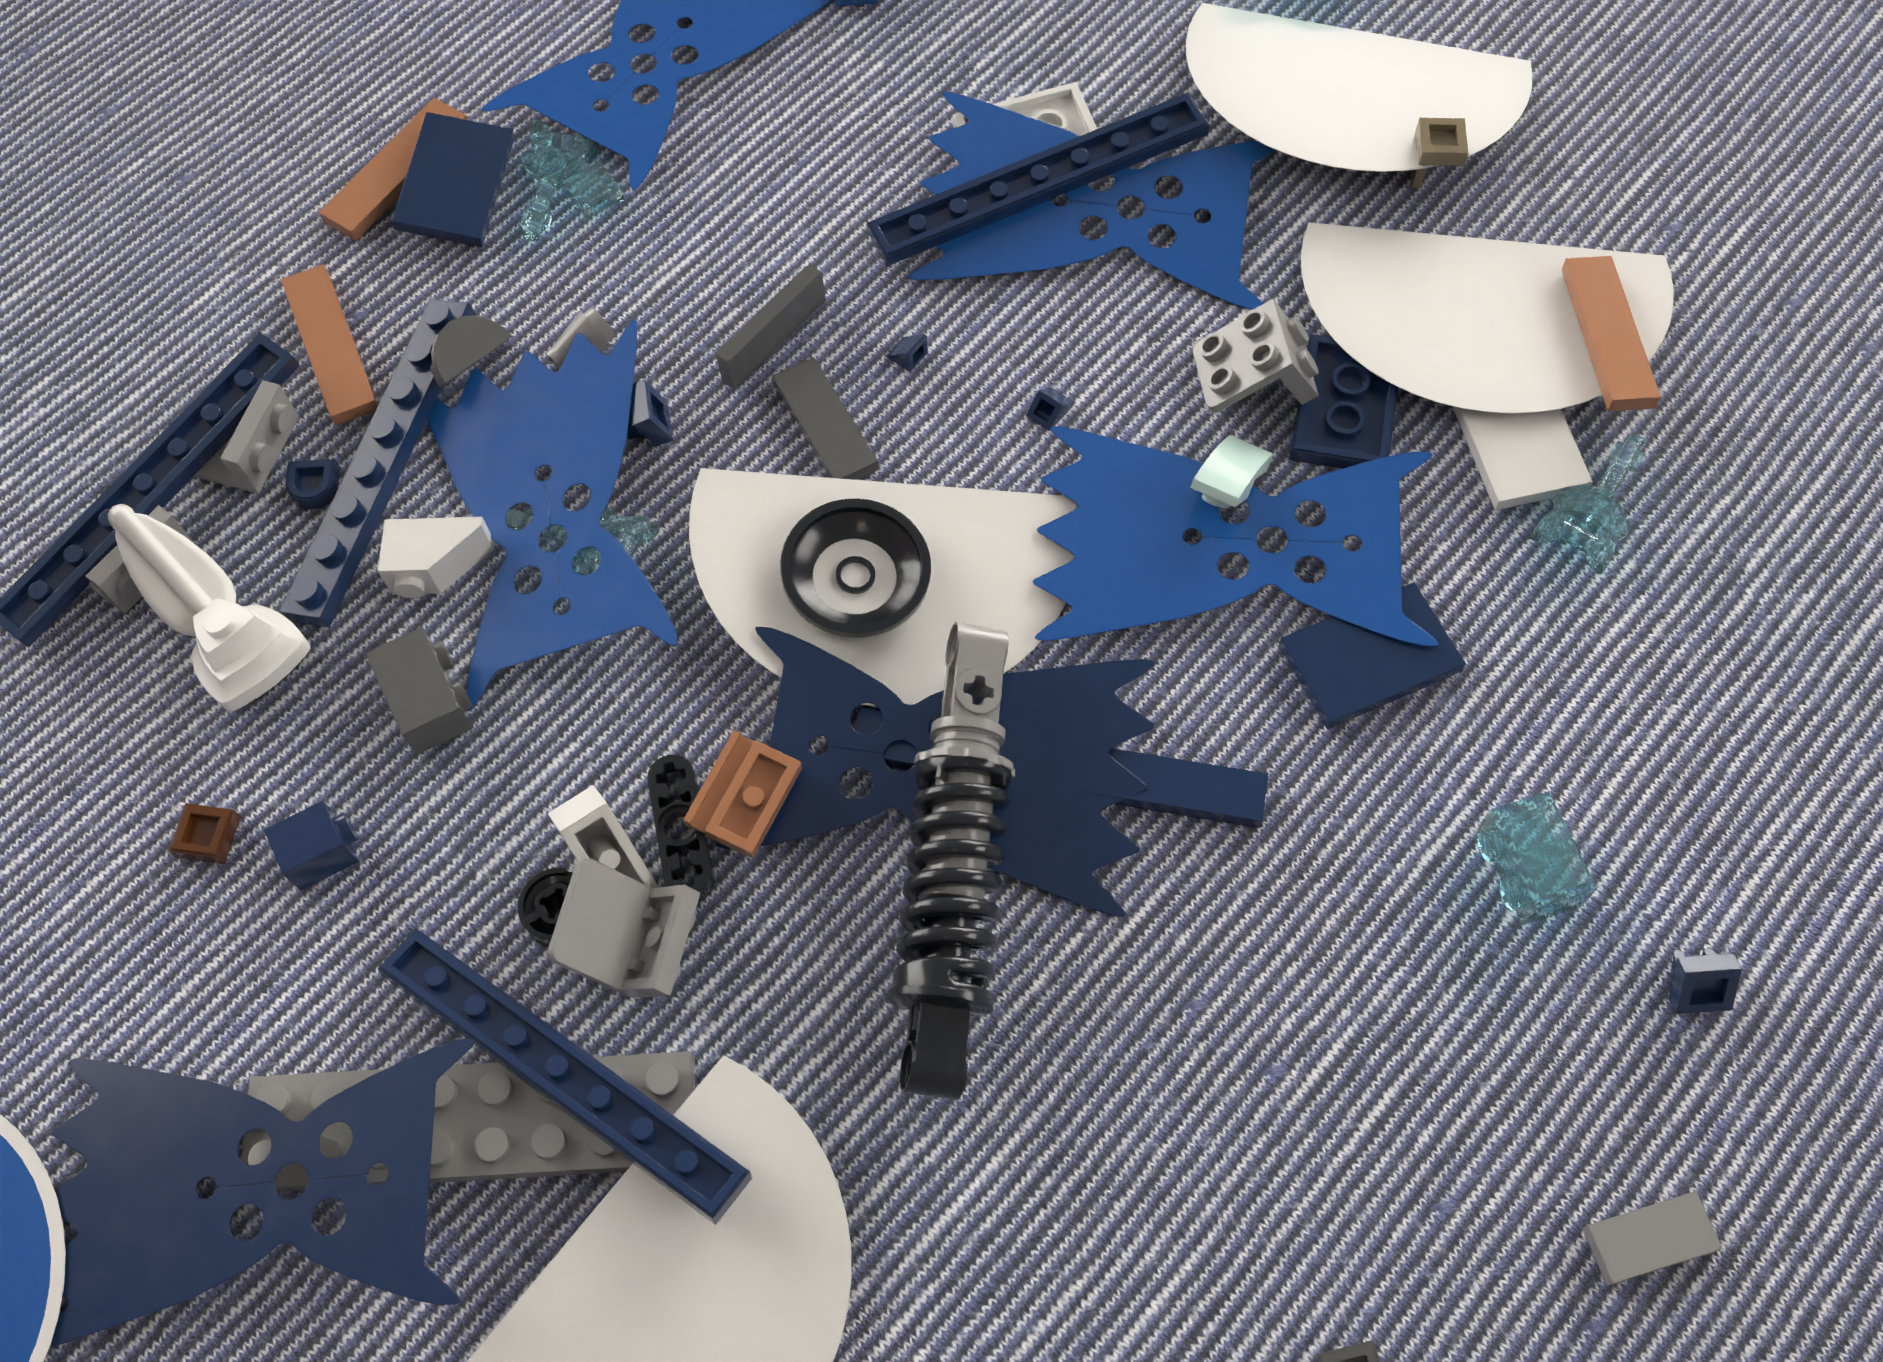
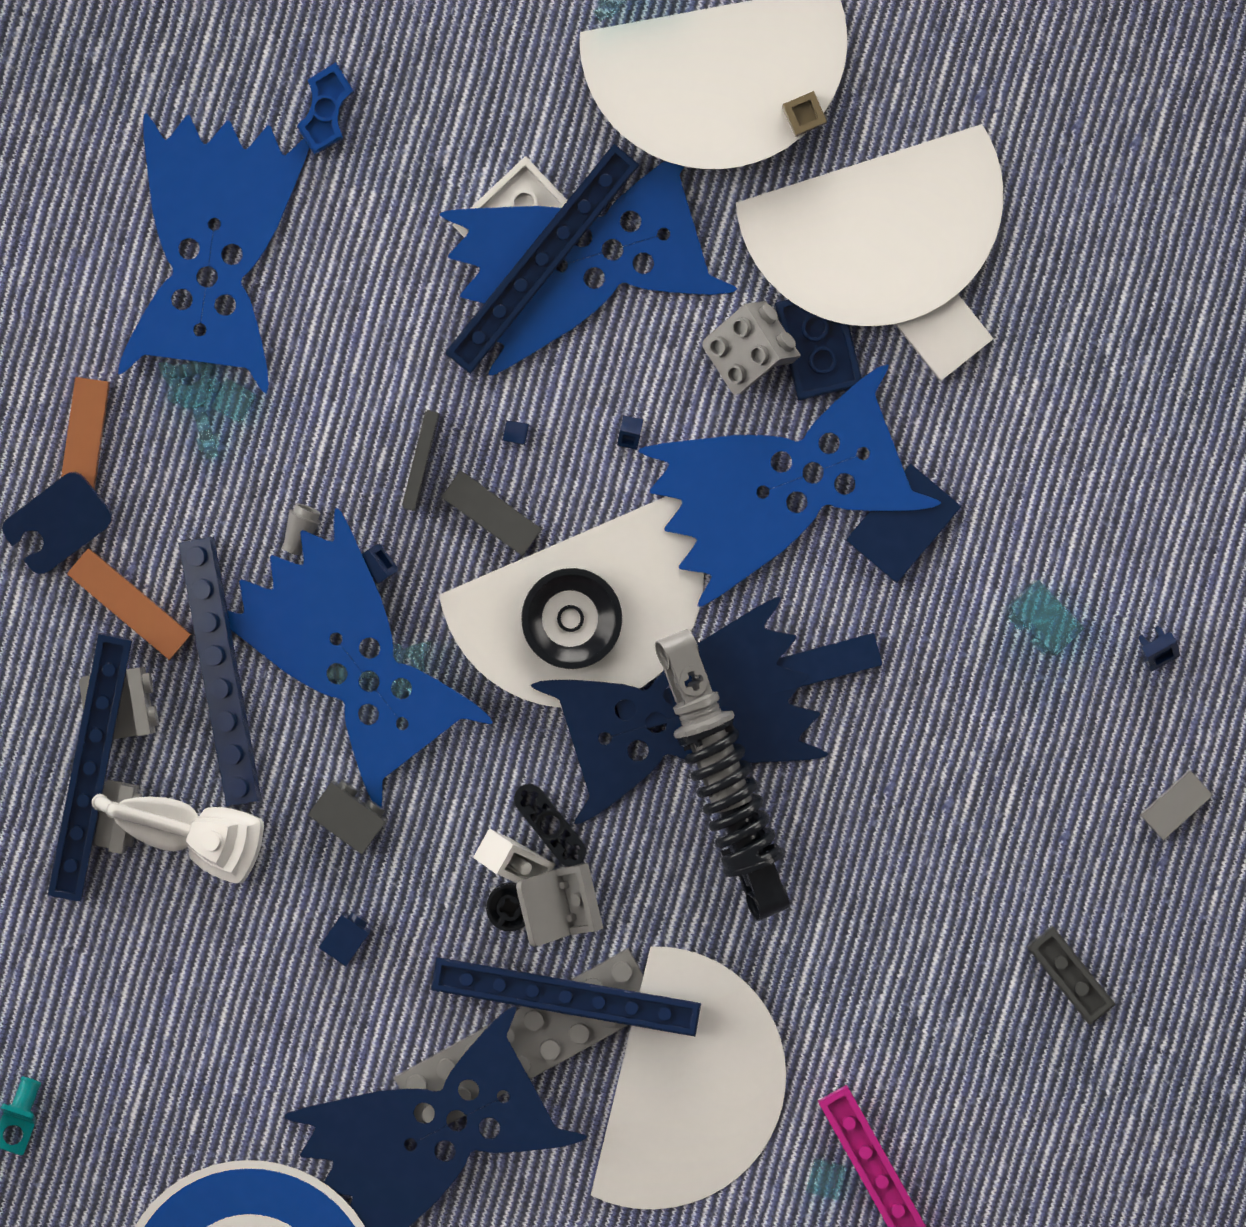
camera: 30 degrees left, 25 degrees up
reddish brown tile [168,803,241,865] -> none
dark blue tile [285,459,341,510] -> none
white slope [378,517,494,598] -> none
dark blue tile [392,112,515,247] -> none
dark grey tile [430,315,512,388] -> none
nougat plate [683,730,802,859] -> none
light aqua slope [1190,435,1273,508] -> none
clear light blue piece [1531,434,1646,575] -> none
nougat tile [1562,256,1661,411] -> none
none -> dark blue piece [2,472,112,574]

